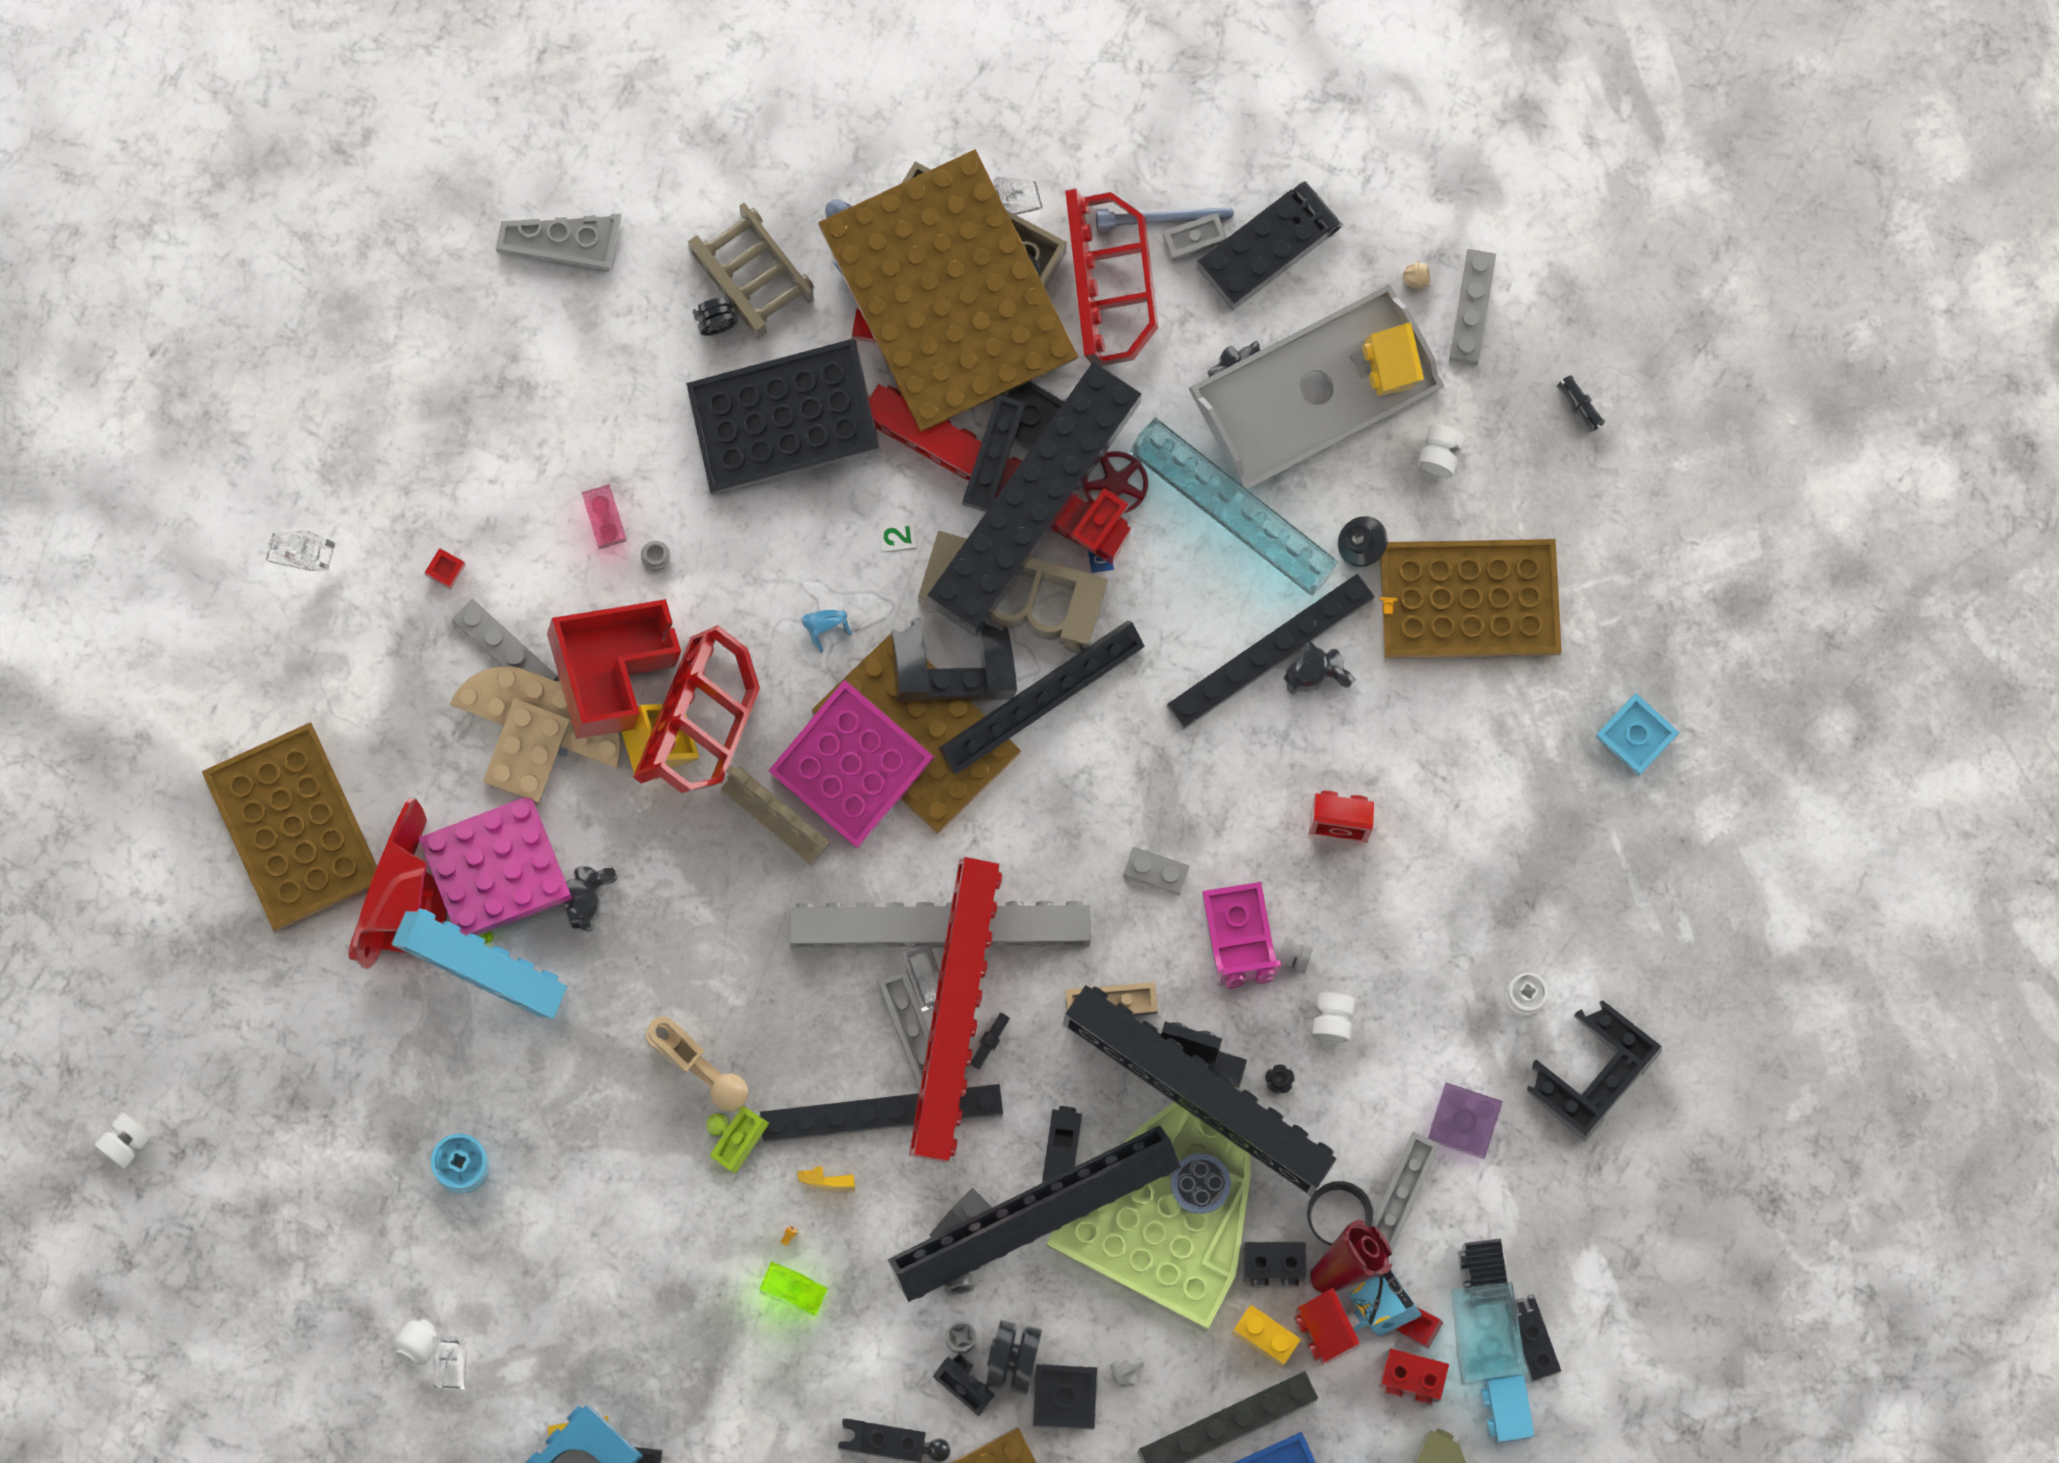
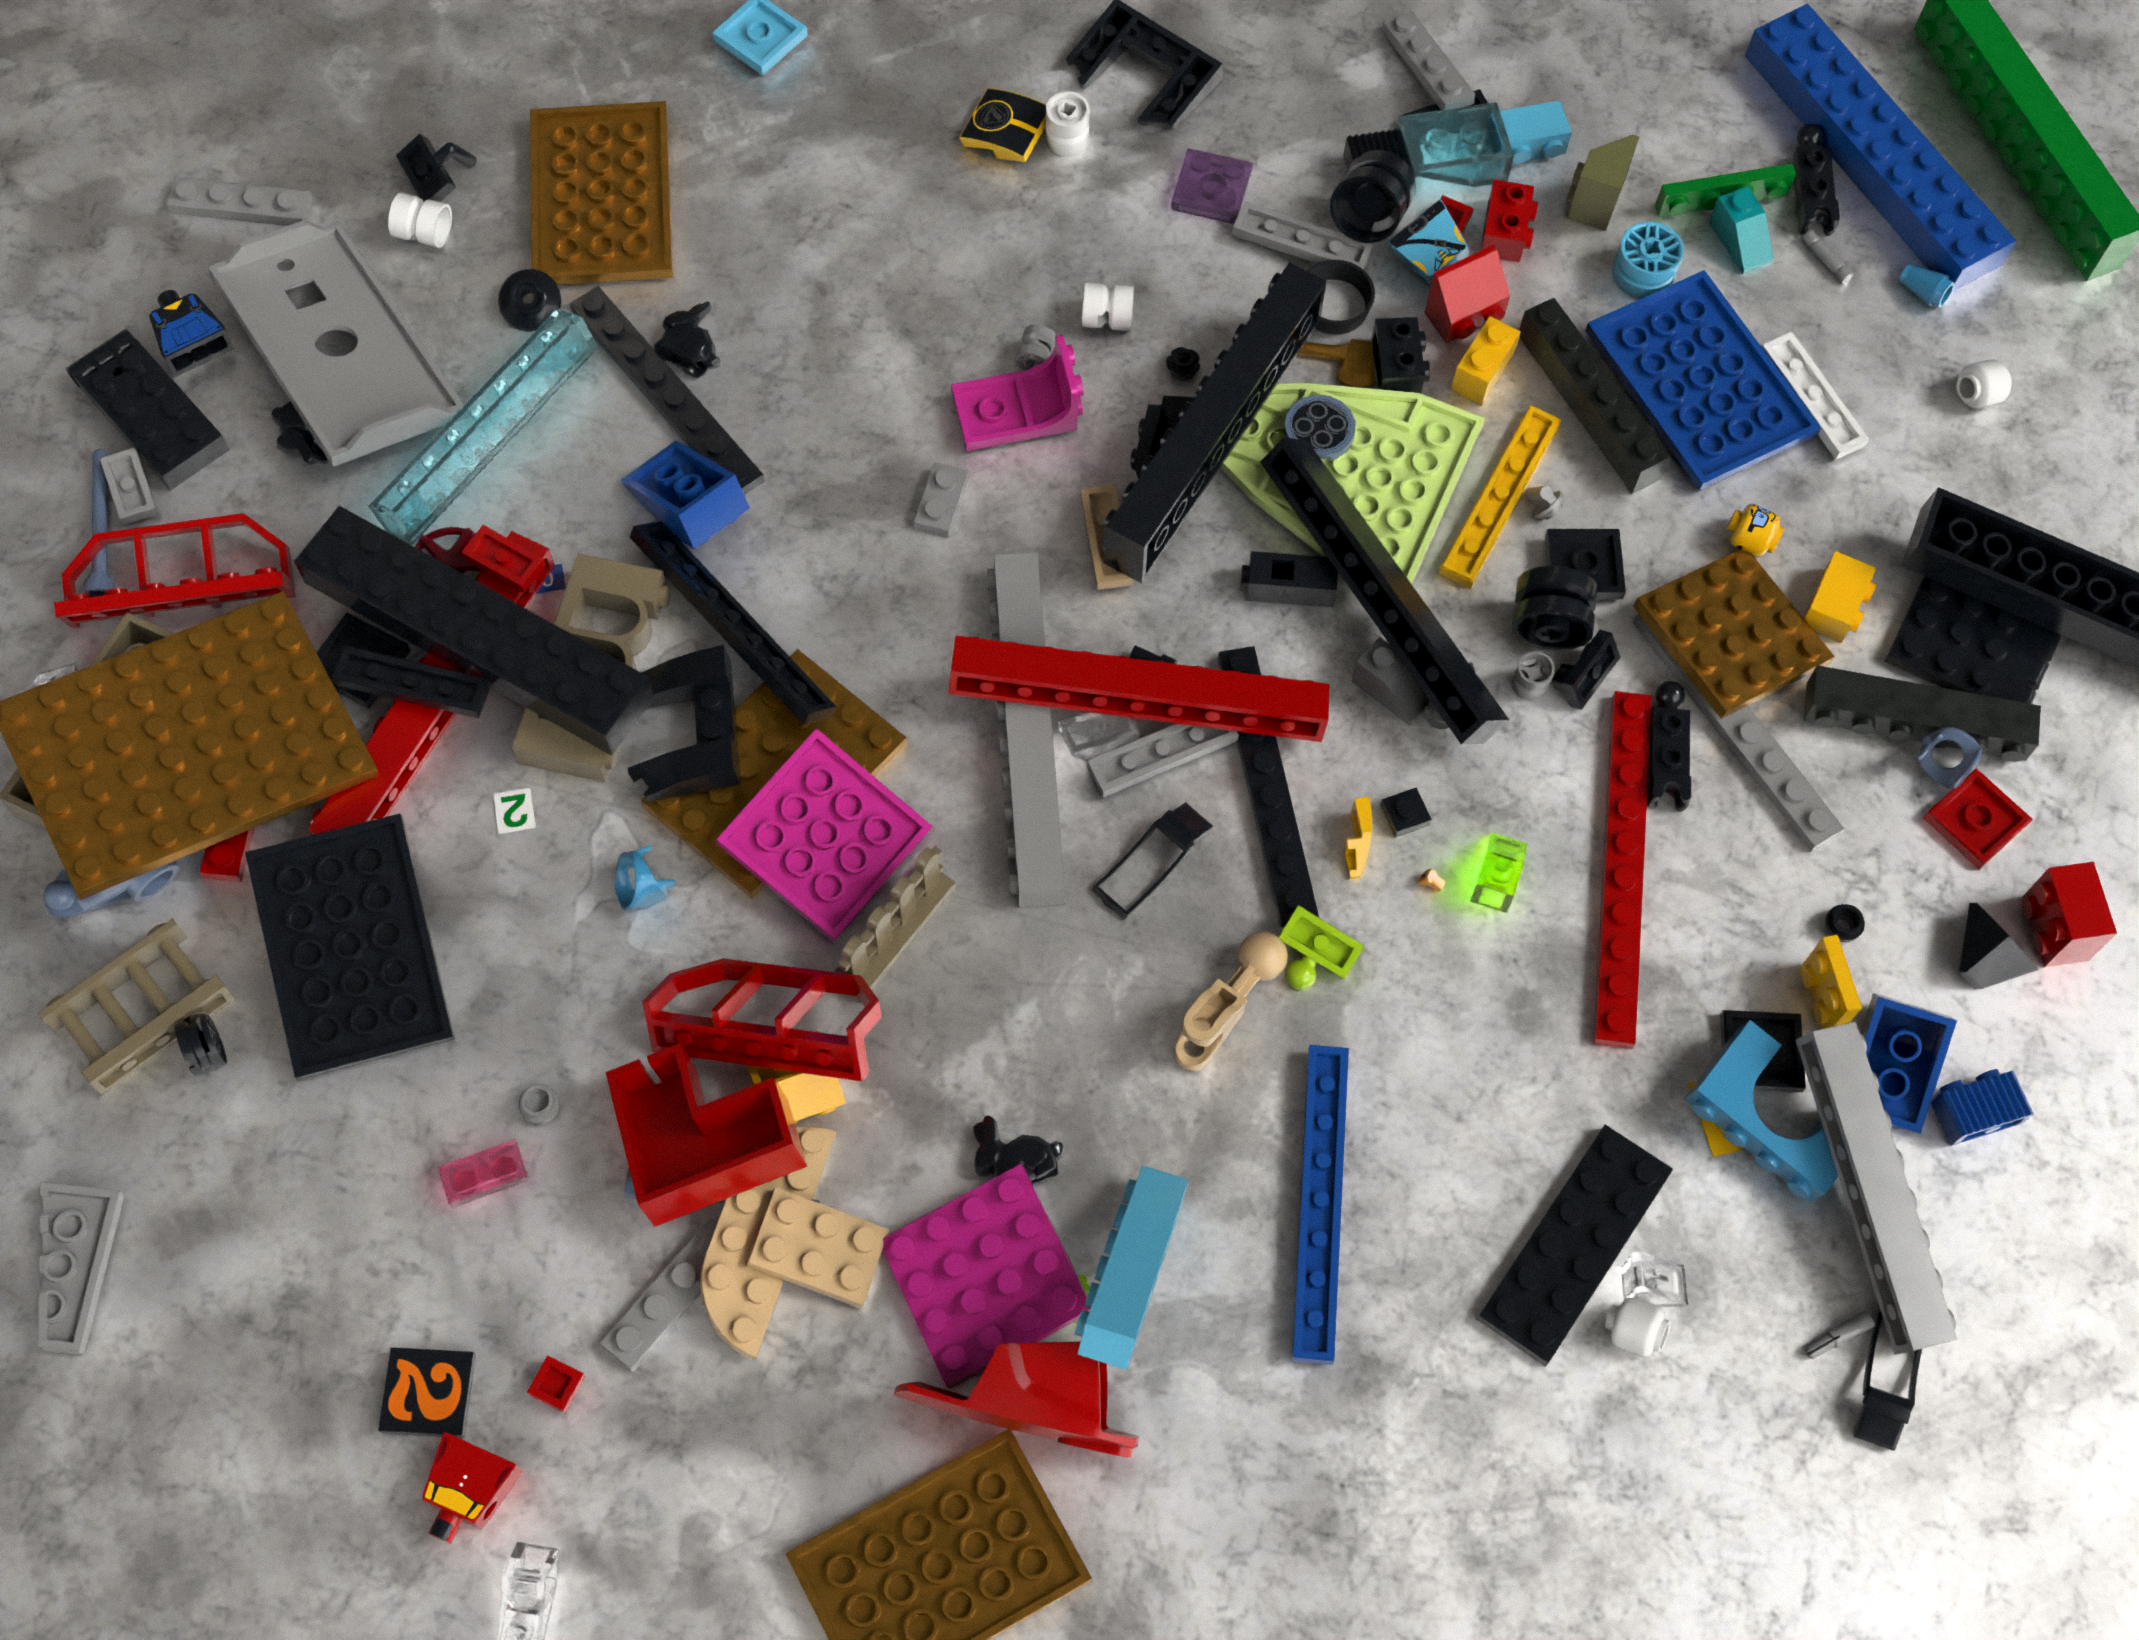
camera: 90 degrees left, 10 degrees down
medium azure wheel [431,1133,490,1194] -> none
red slope [1308,790,1374,843] -> none
dark red cone [1310,1220,1392,1293] -> none
yellow slope [1363,322,1424,396] -> none
light orange piece [1379,596,1397,615] -> none
tan plate [1403,261,1430,290] -> none
black pin [1557,375,1605,432] -> none
none -> torso [149,290,235,378]
none -> black tile [378,1347,476,1438]
none -> black plate [396,134,477,202]
none -> red torso [422,1432,523,1544]
none -> blue slope [621,441,750,549]
none -> black slope [959,88,1046,162]
none -> black piece [1092,802,1214,920]
none -> blue plate [1292,1045,1349,1365]
none -> pearl gold piece [1298,339,1376,388]
none -> black wheel [1330,150,1416,243]
none -> black plate [1380,787,1432,838]
none -> light grey plate [1383,11,1475,114]
none -> yellow tile [1438,405,1562,589]
none -> black plate [1476,1124,1673,1367]
none -> red plate [1593,691,1652,1049]

